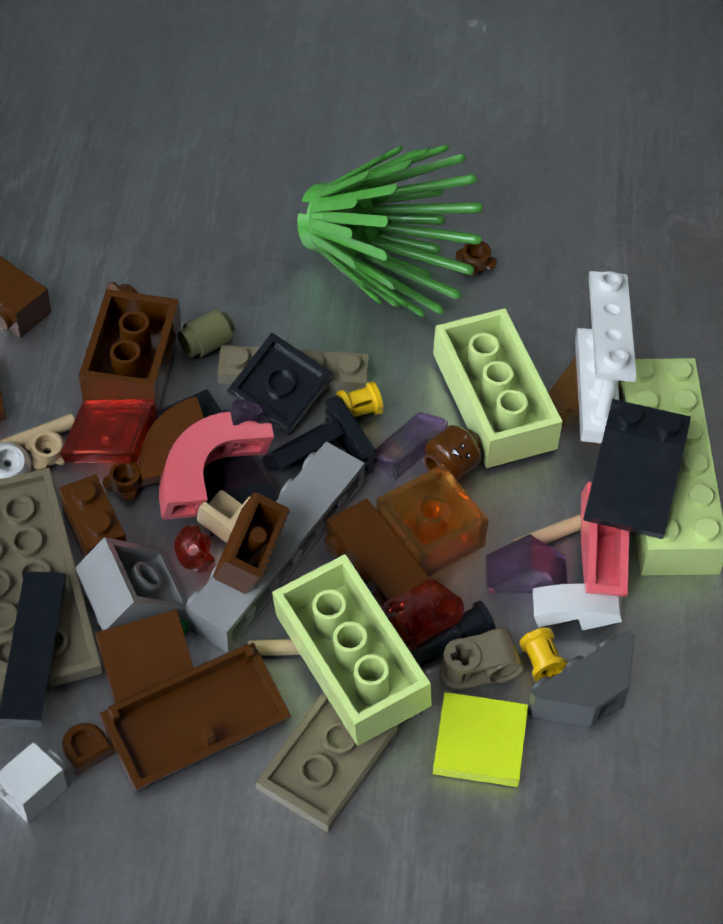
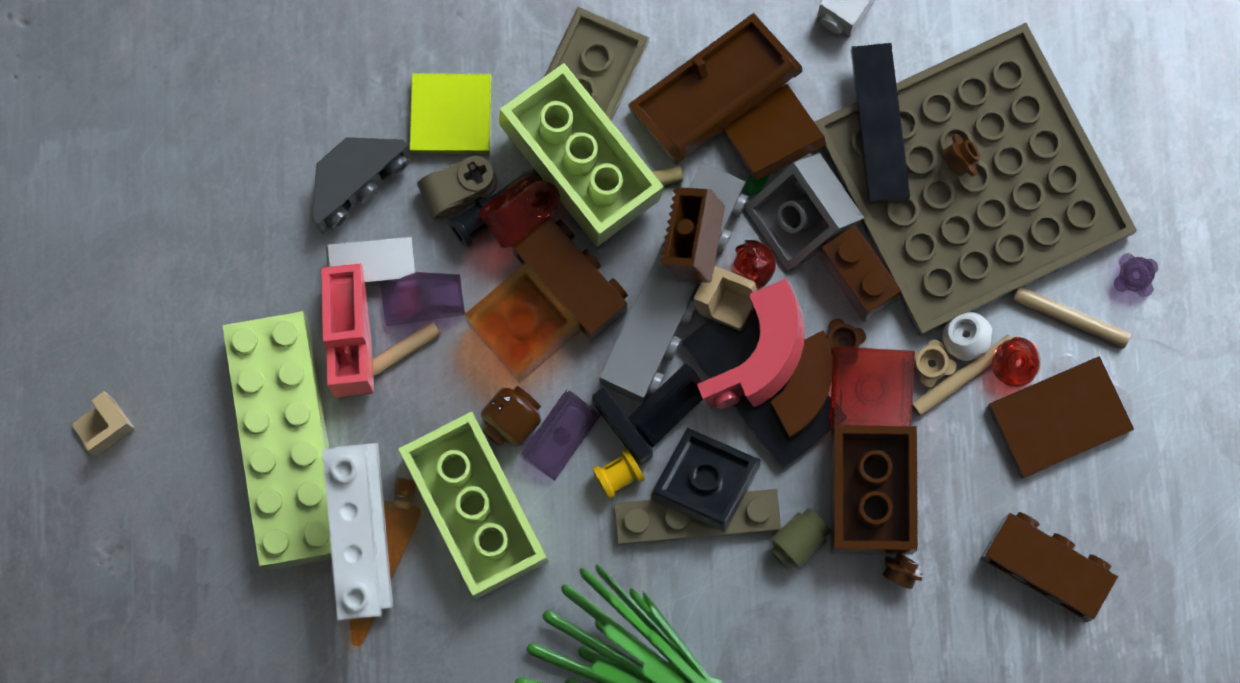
camera: 175 degrees right, 25 degrees up
reddish brown tile [62,723,114,776] -> none
clear purple plate [222,400,267,426] -> none
yellow bush [519,627,568,682] -> none
black slope [583,399,691,539] -> none

